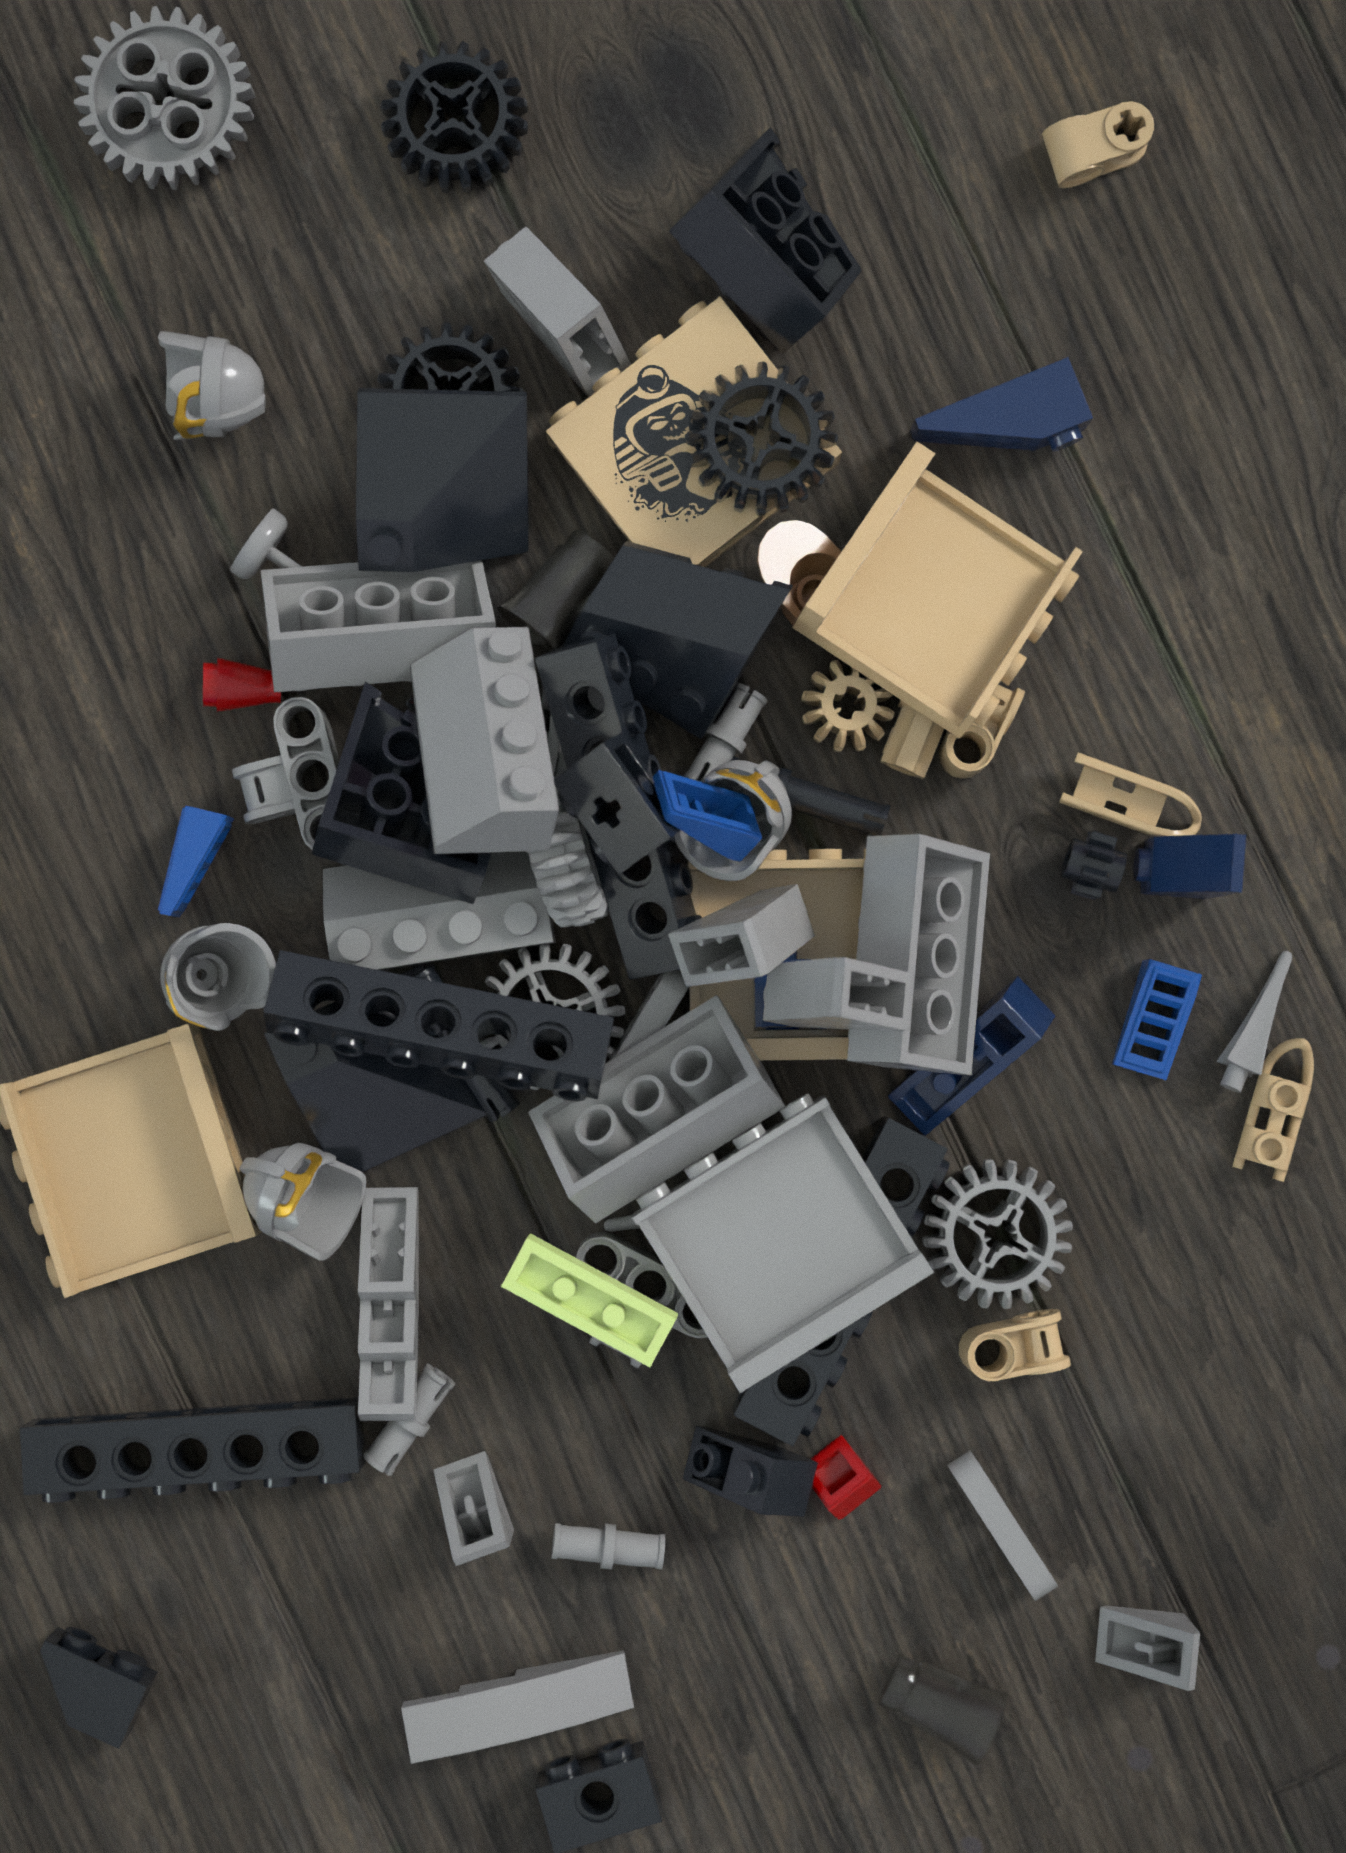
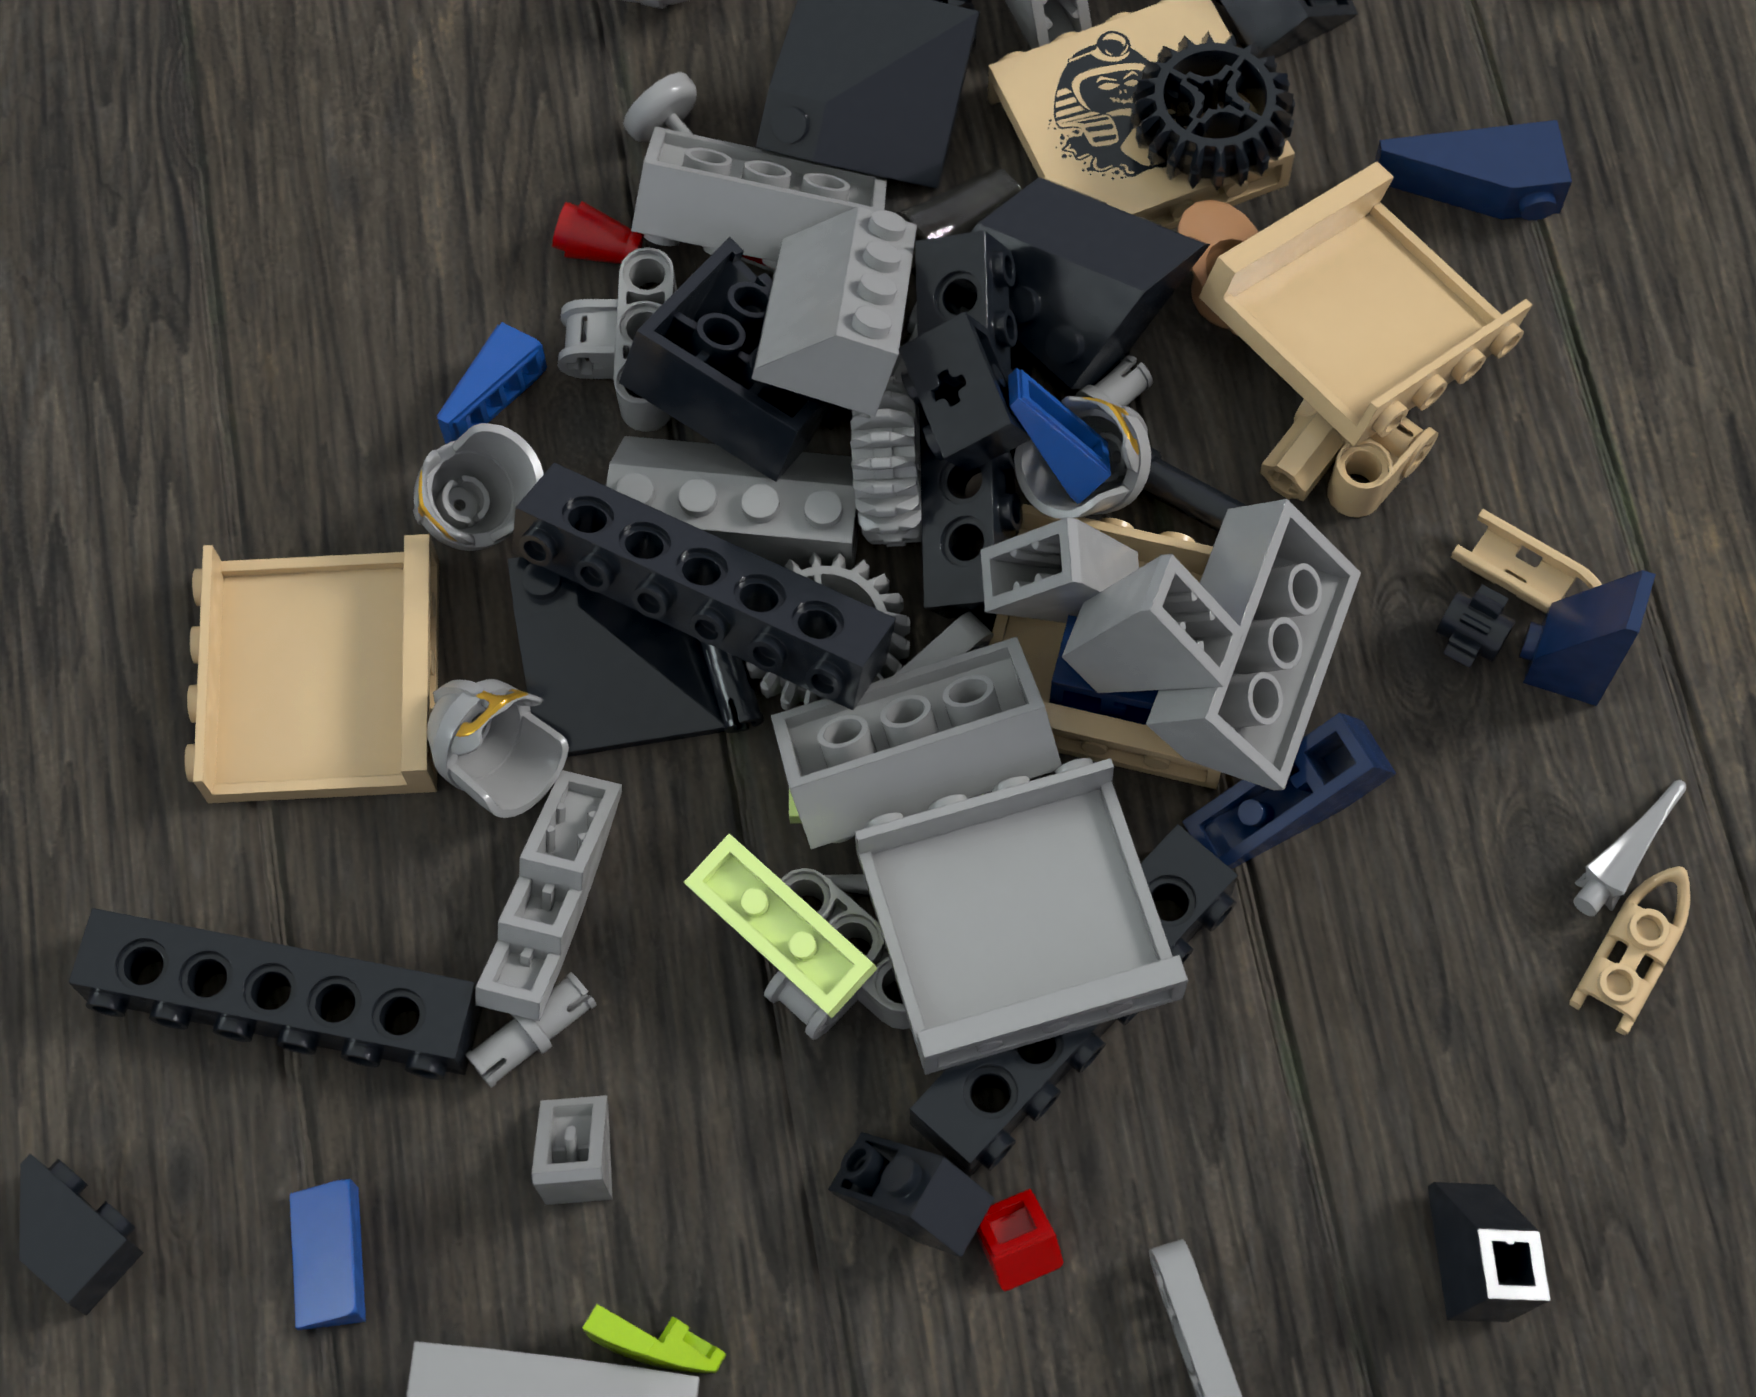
camera: 20 degrees right, 20 degrees down
light grey pin [551,1523,665,1570] -> none
tan gear [801,660,894,753] -> none
light grey gear [922,1159,1073,1309] -> none
tan piece [959,1309,1071,1381] -> none
blue slope [1112,959,1202,1080] -> none
none -> blue slope [290,1179,366,1330]
none -> lime slope [582,1304,726,1373]
none -> black slope [1428,1182,1551,1322]

